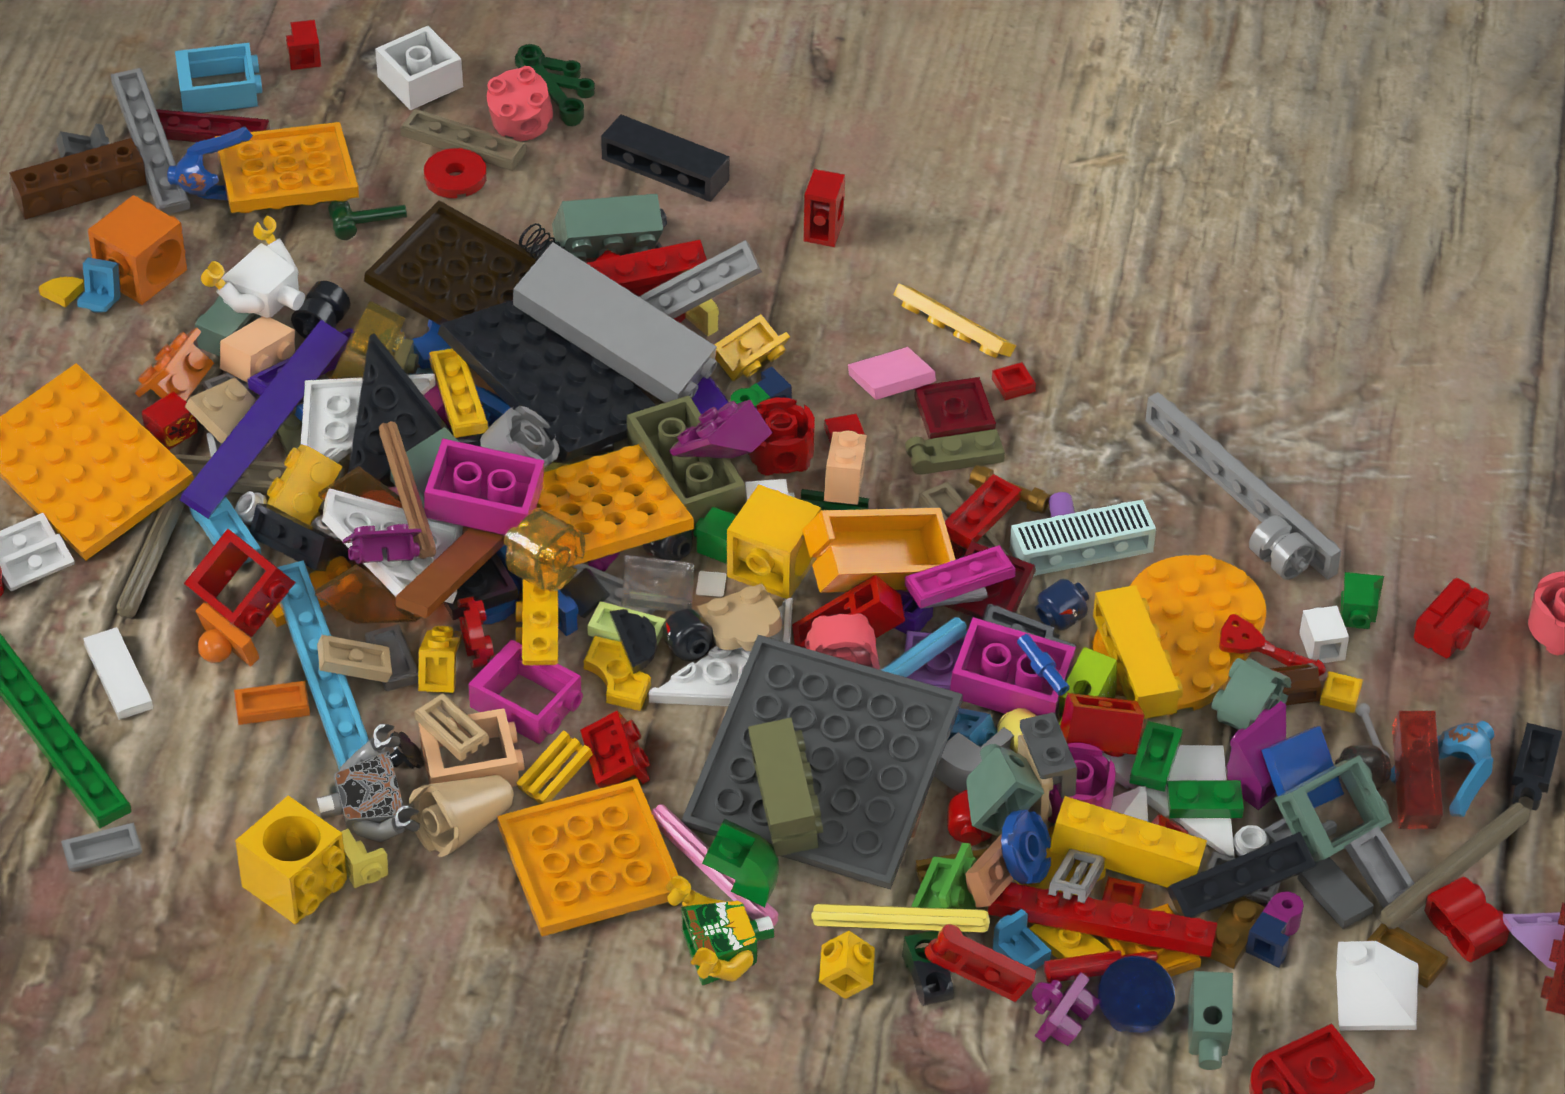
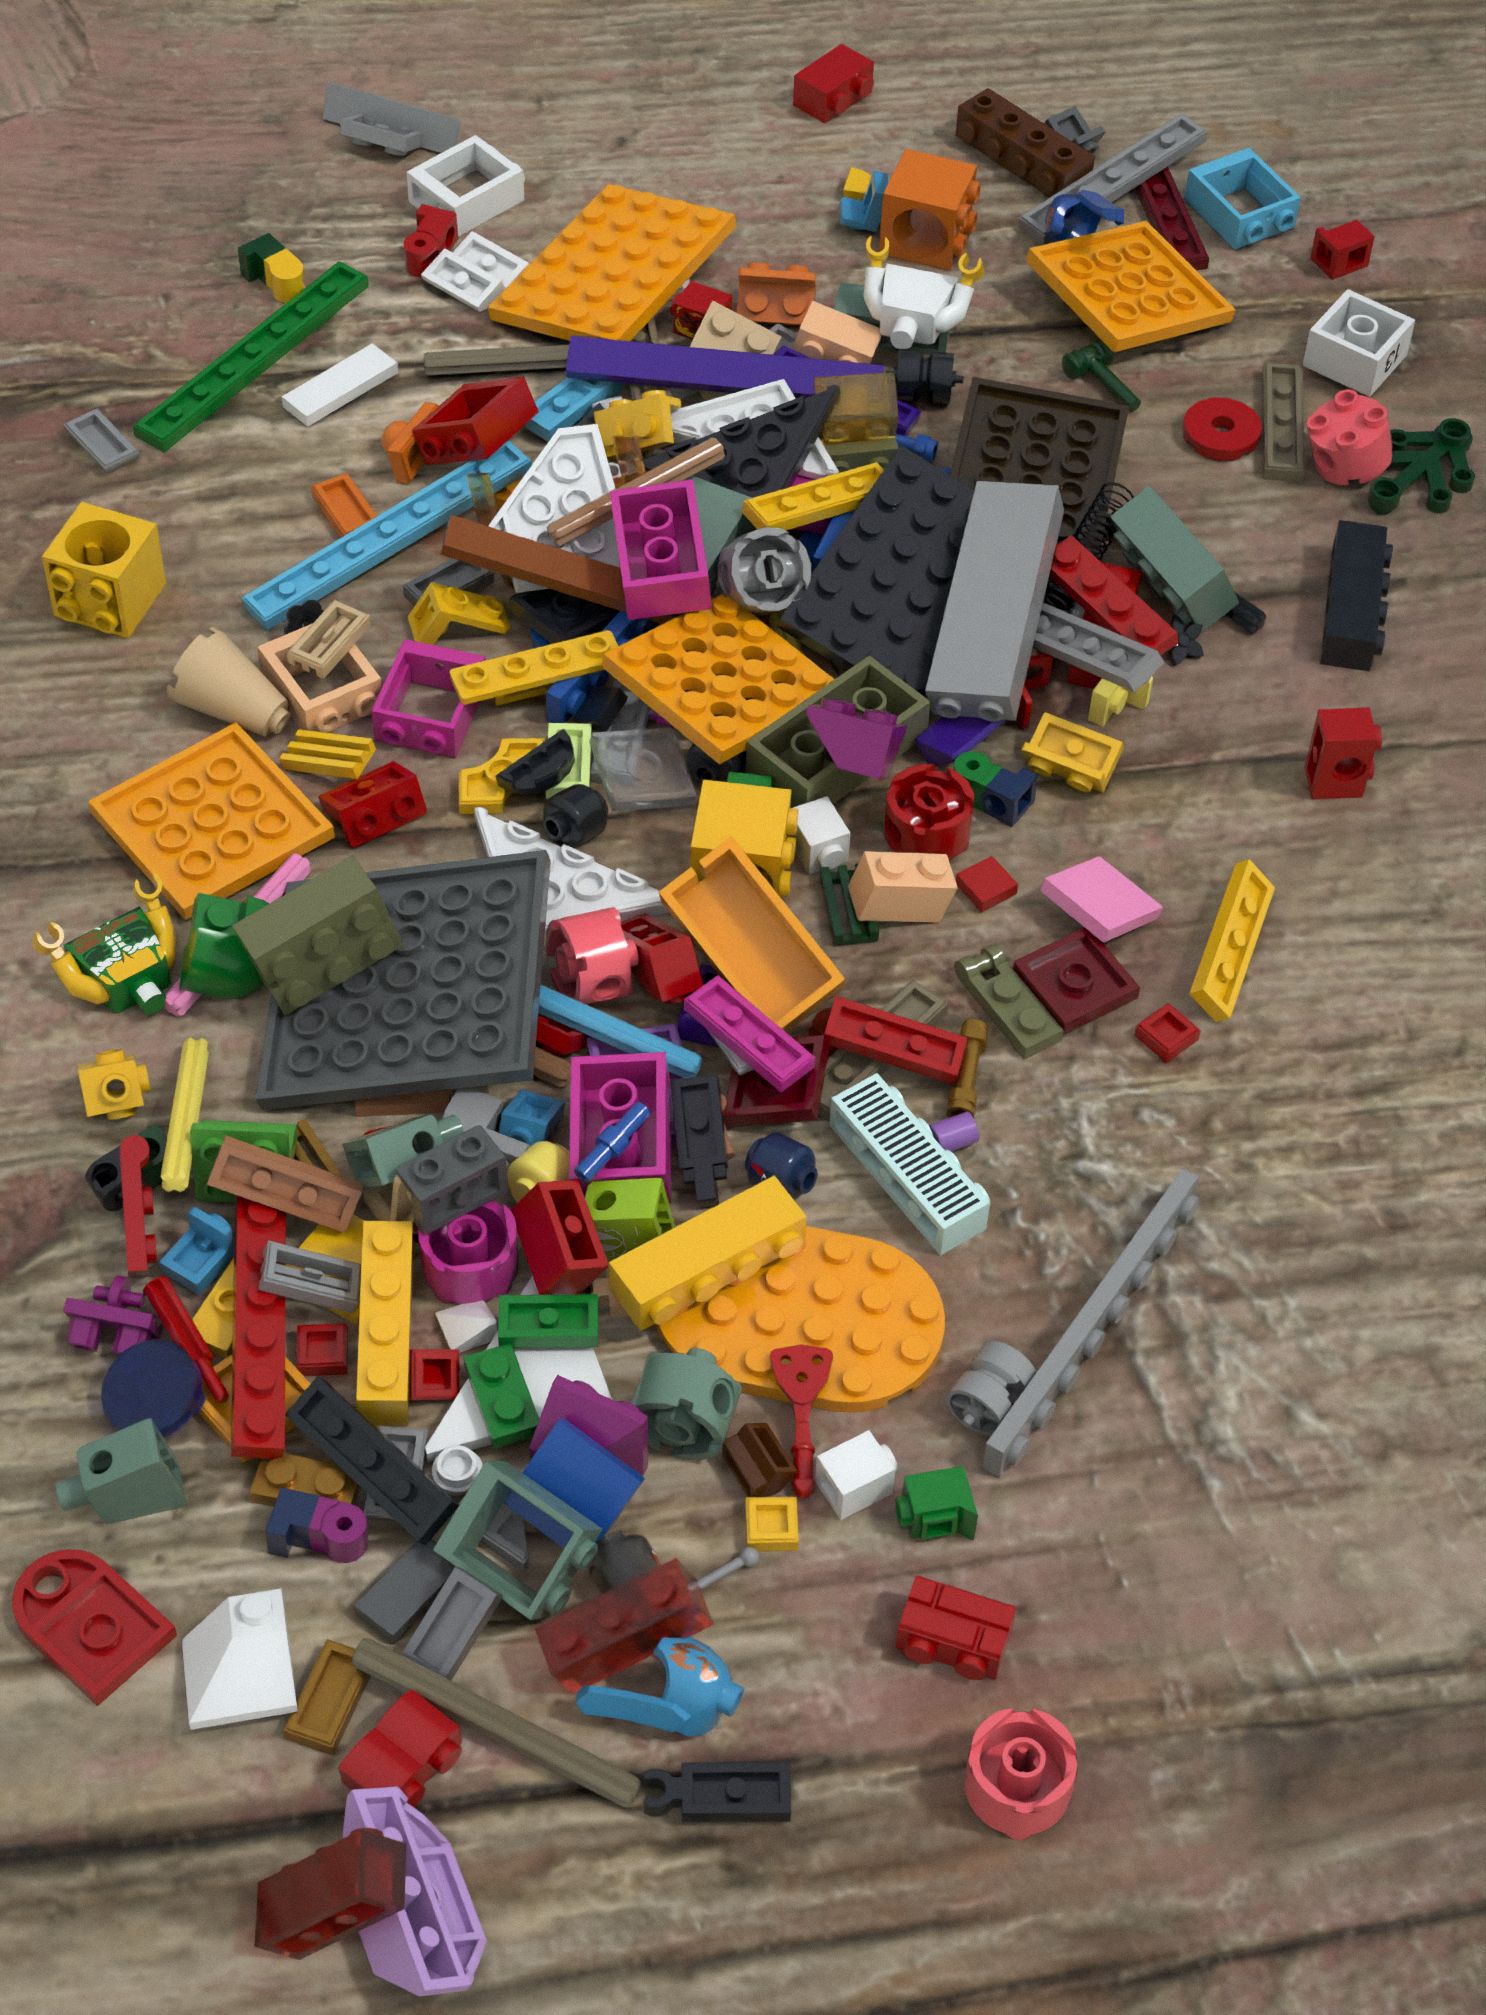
camera: 70 degrees right, 5 degrees up
torso [316,724,420,842] -> none
tan plate [317,635,392,683] -> none
light yellow bracket [340,829,388,888] -> none
magenta hinge [343,524,422,564] -> none
red plate [457,596,494,669] -> none
clear yellow brick [504,508,586,592] -> none
white sticker [696,571,727,597] -> none
tan plate [697,584,783,651] -> none
blue tile [1001,810,1051,884] -> none

